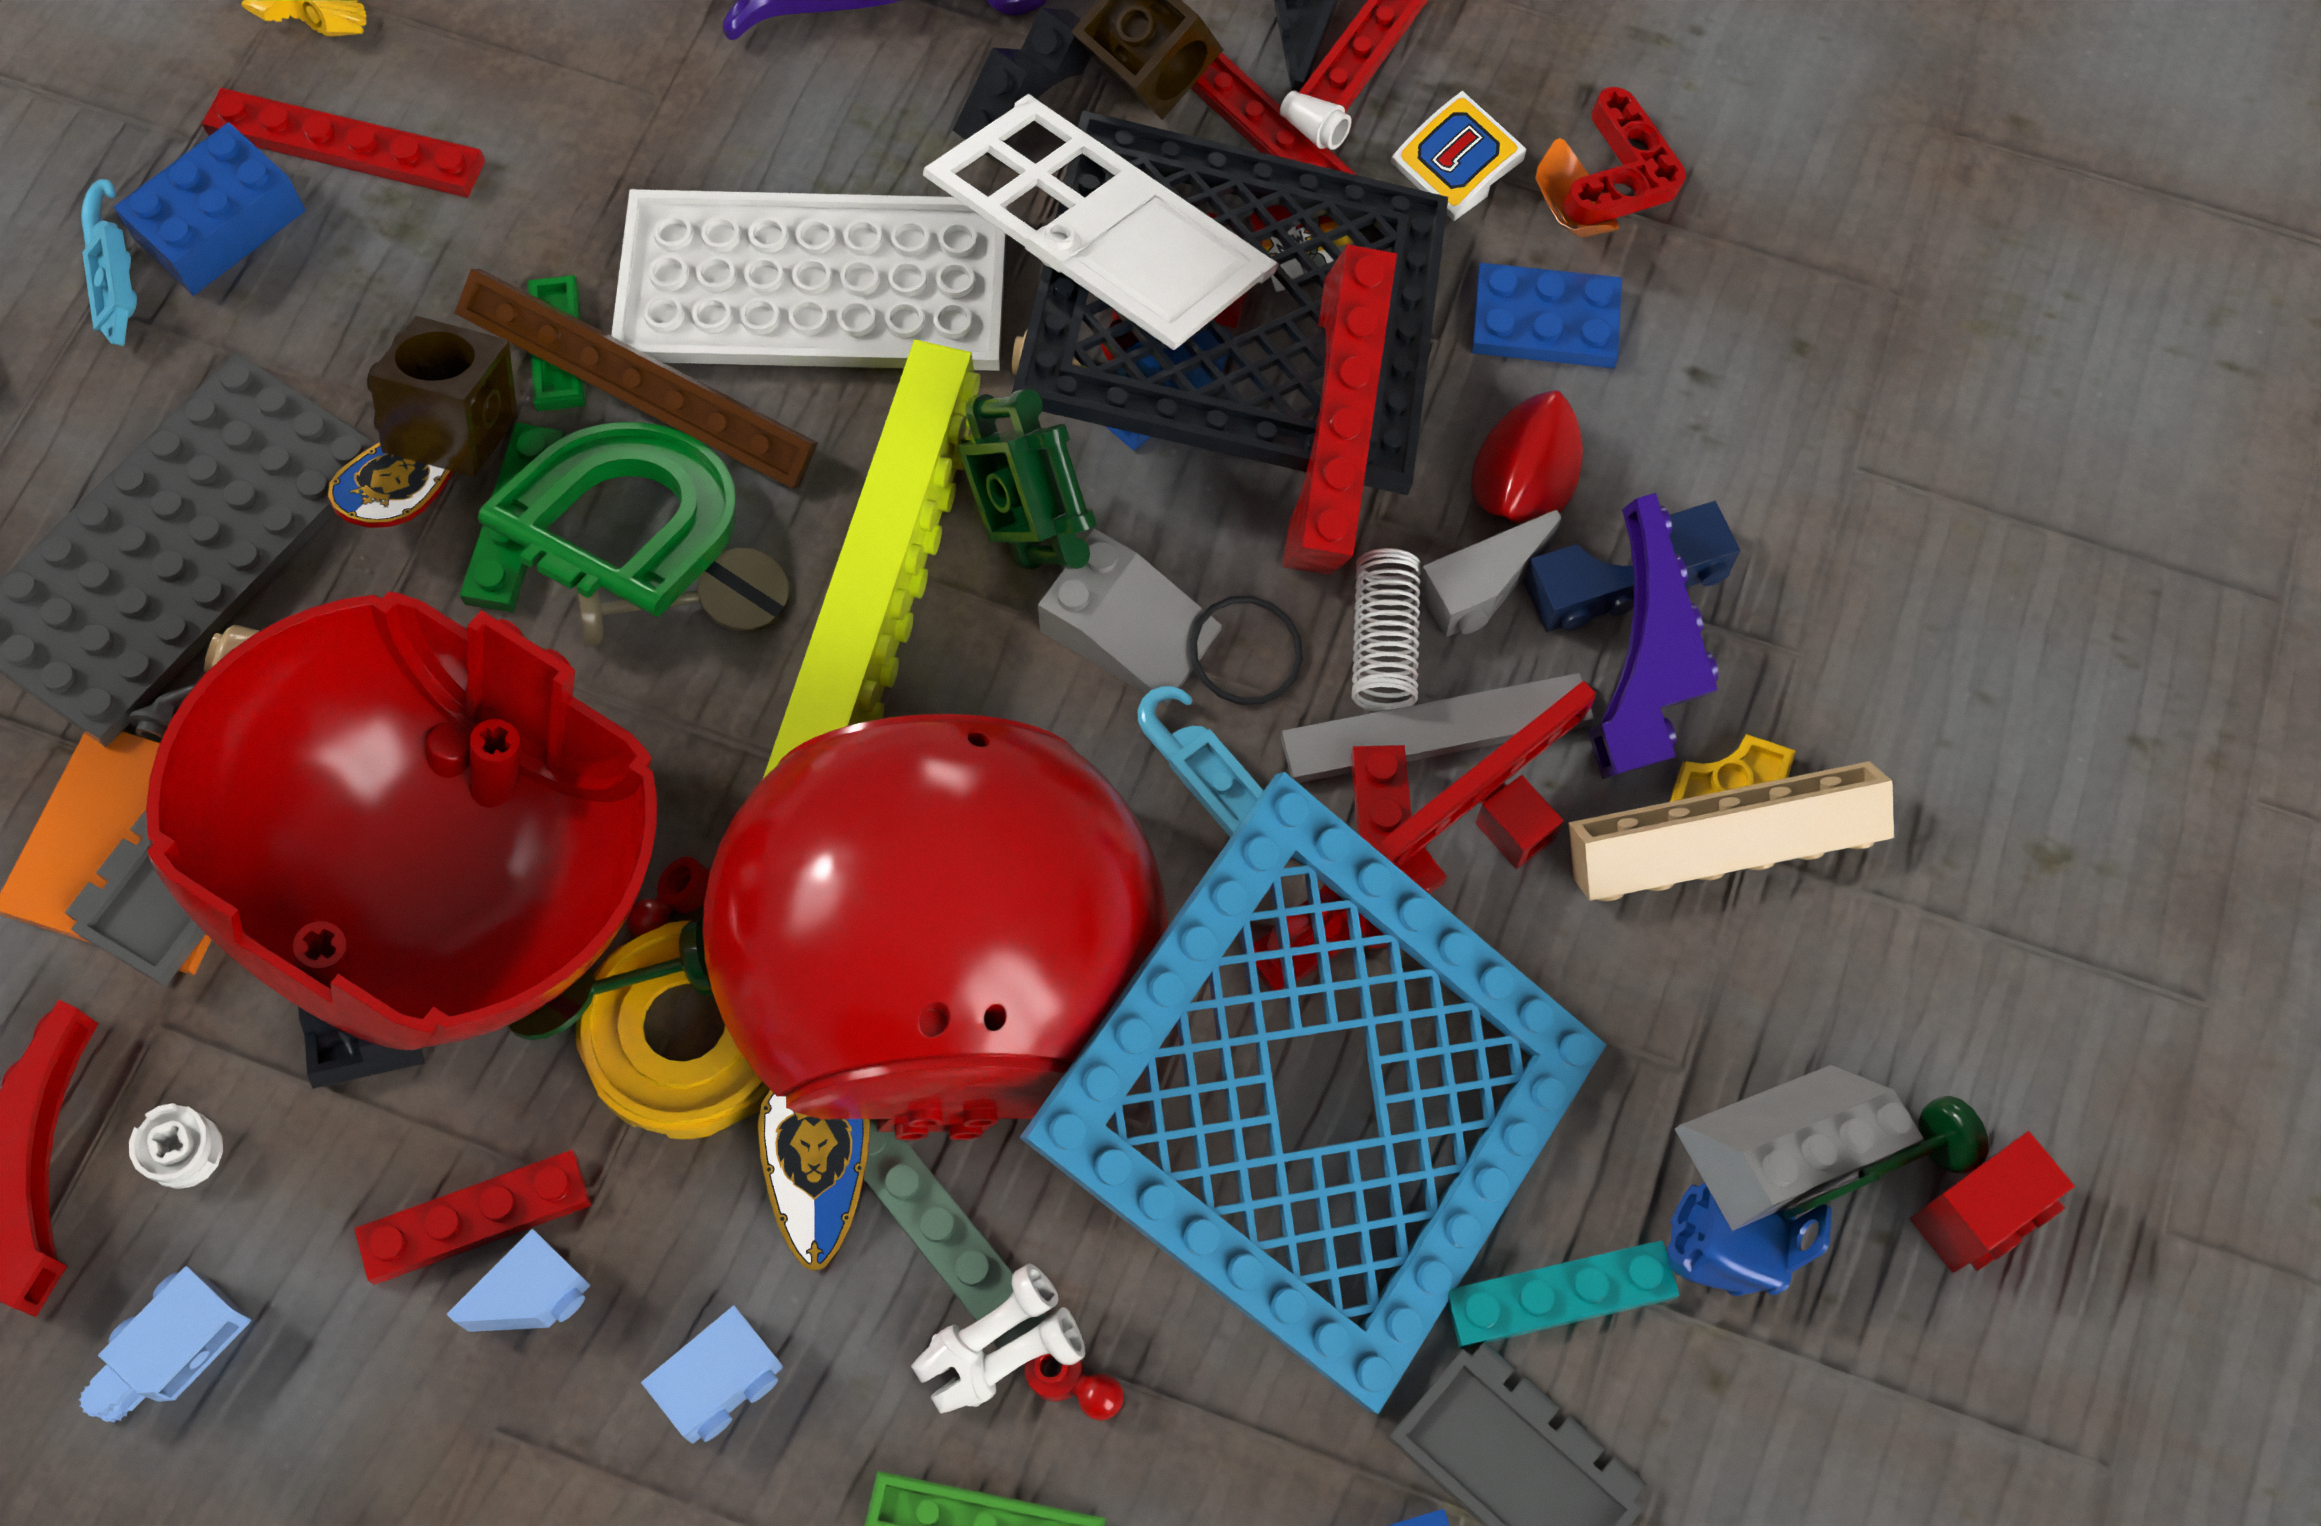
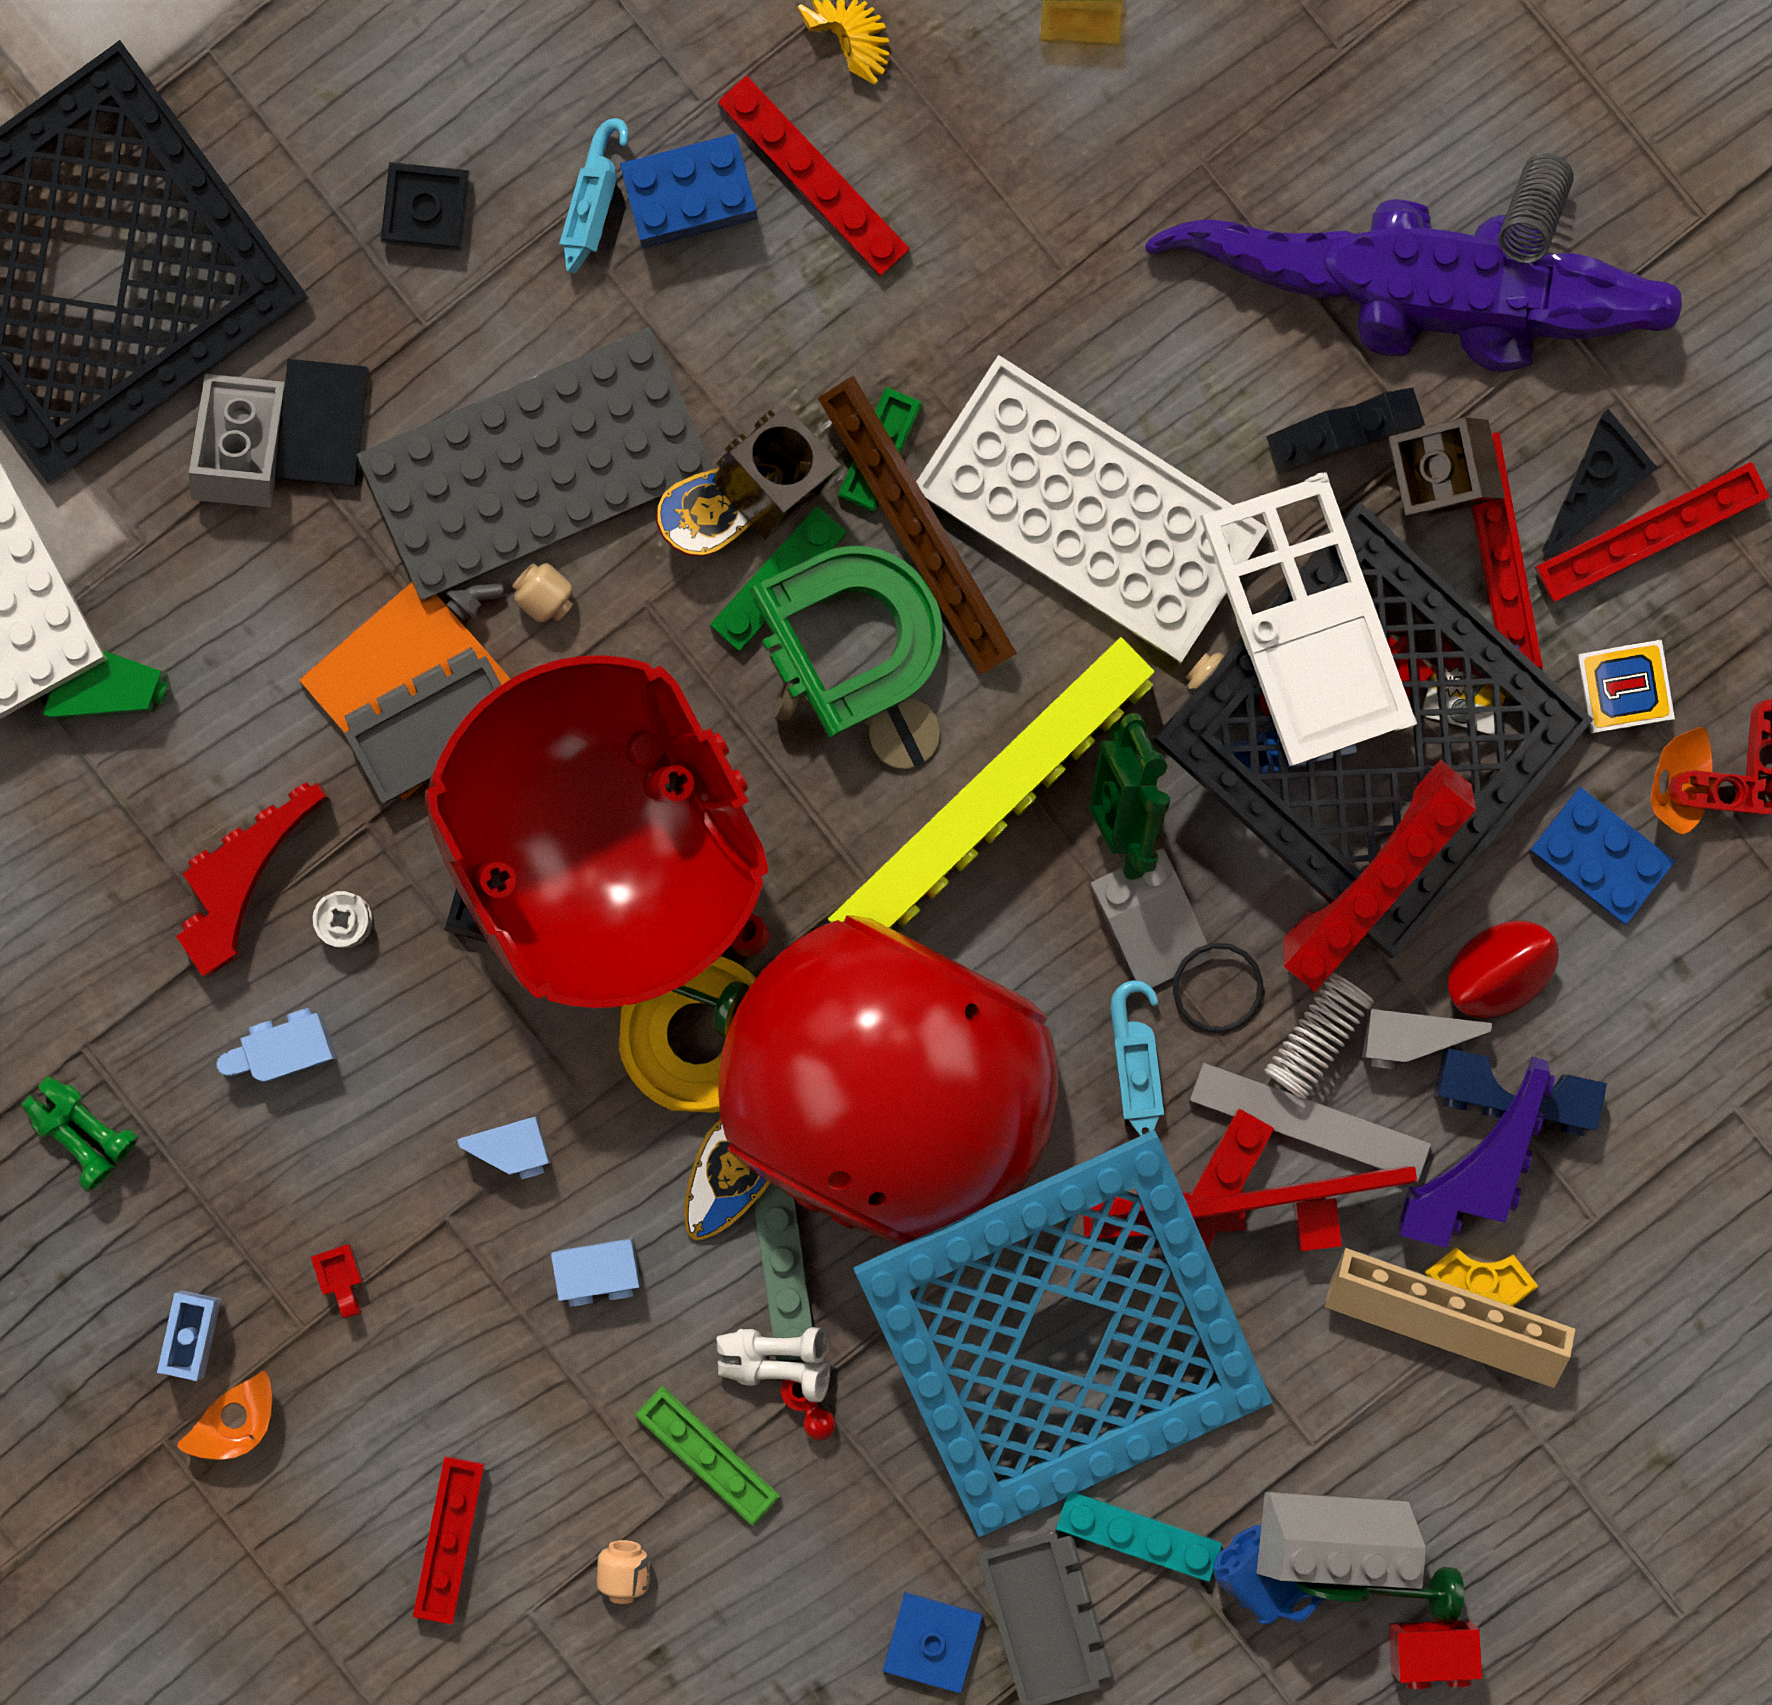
camera: 35 degrees right, 20 degrees up
red plate [354,1150,592,1285] -> none
white cone [1280,91,1351,150] -> none

